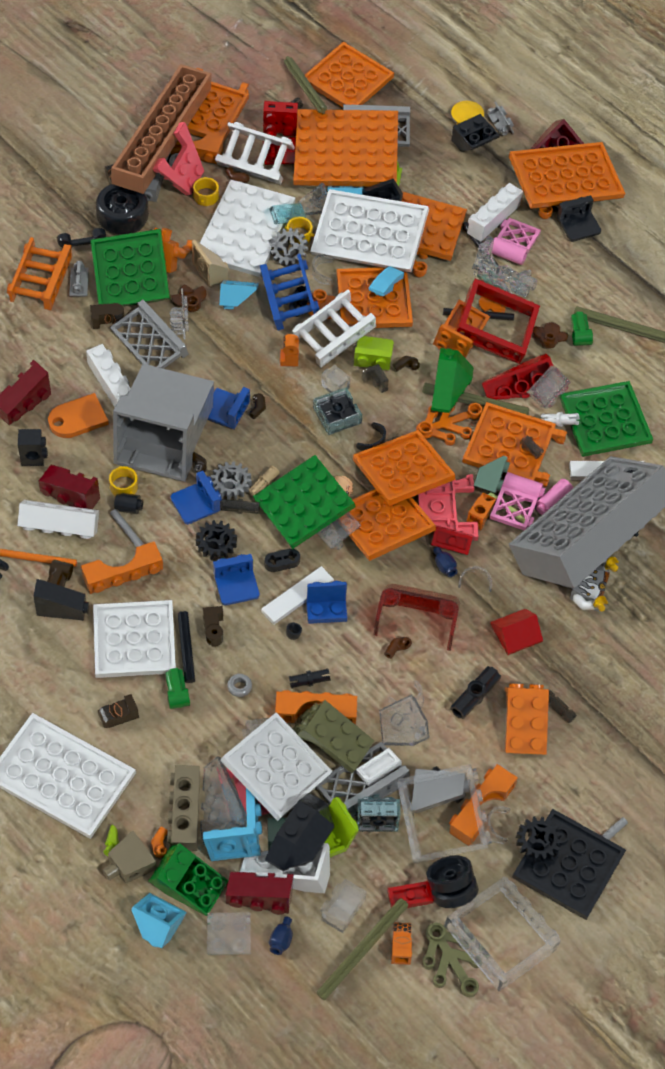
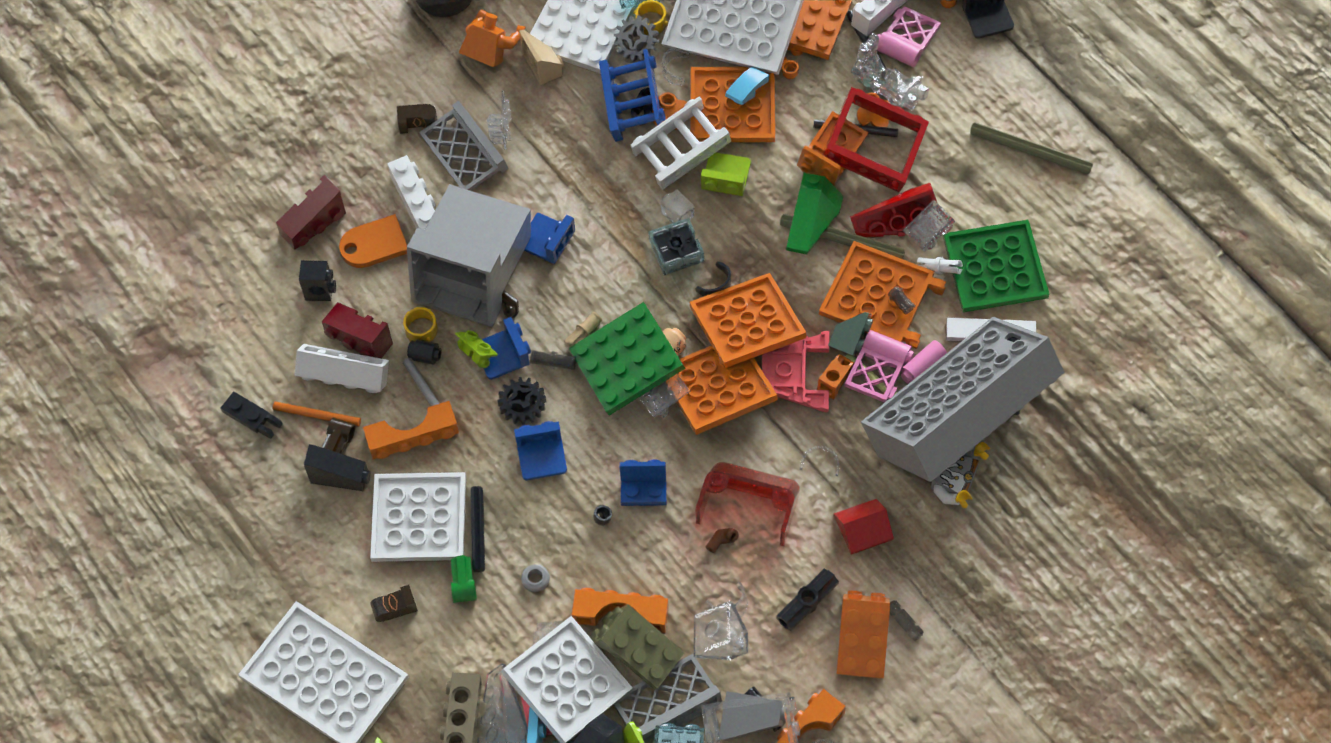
camera: 10 degrees right, 5 degrees up
orange fence [7,237,72,310] -> none
black bar [57,228,106,248] -> none
light grey hinge [69,261,89,296] -> none
green plate [91,229,170,307] -> none
reddish brown plate [172,284,207,312] -> none
dark brown leg [203,606,224,647] -> none
light grey gear [211,461,252,500] -> none
medium azure slope [219,280,259,309] -> none
dark brown arm [249,393,266,419] -> none
white tile [261,566,334,625] -> none
black beam [264,548,300,572] -> none
orange leg [280,334,299,367] -> none
black pin [289,668,331,689] -> none
white tile [356,748,402,786] -> none
clear smoke bracket [362,364,389,393] -> none
dark brown arm [392,356,420,372] -> none
orange plant [416,403,482,446] -> none
red plate [431,526,474,555] -> none
dark blue plant [433,547,458,577] -> none
reddish brown plate [533,322,568,349] -> none
green piece [571,312,593,346] -> none
none -> lime hinge [455,330,498,368]

